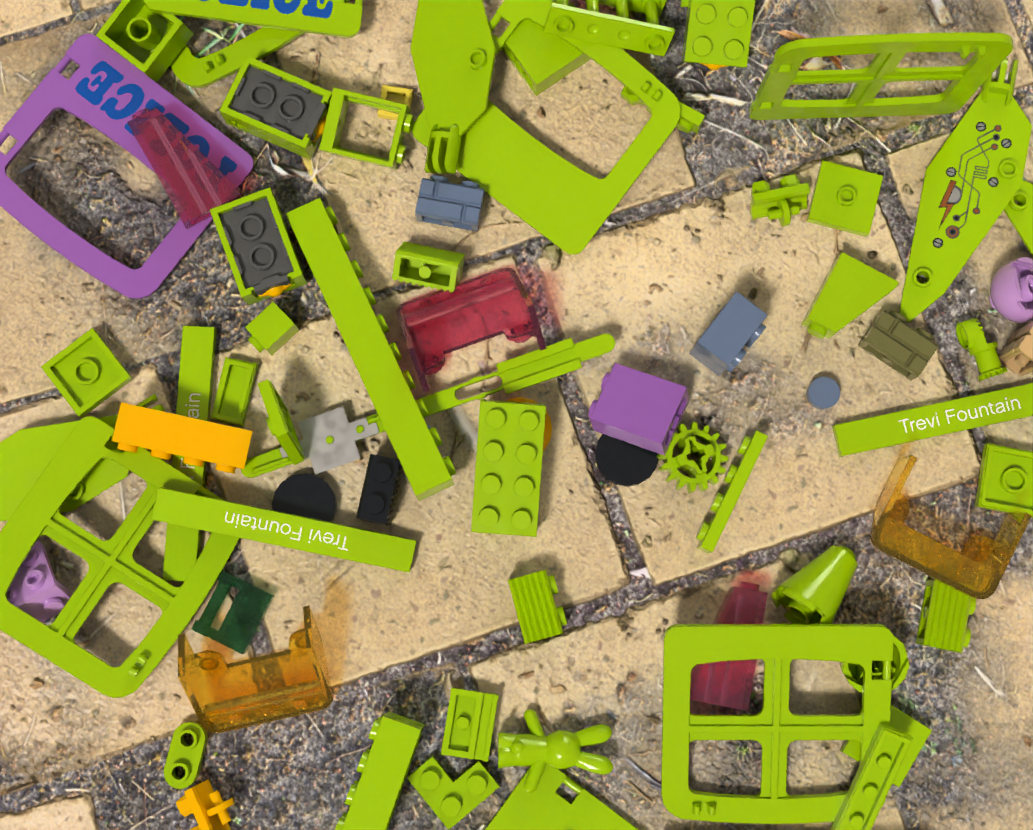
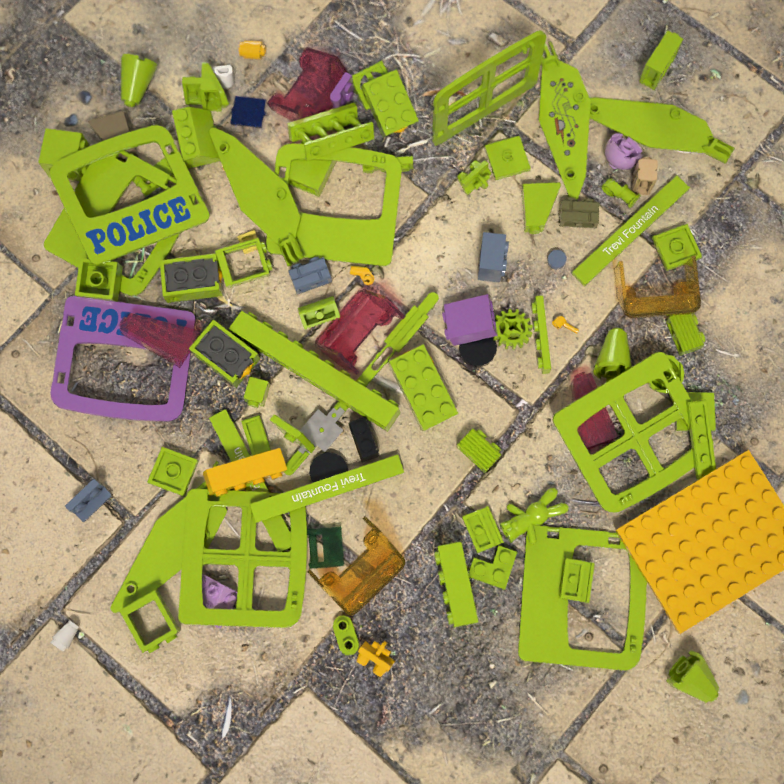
camera: 25 degrees left, 5 degrees down
none -> yellow arm [350,266,374,285]
none -> yellow hand [552,316,579,334]

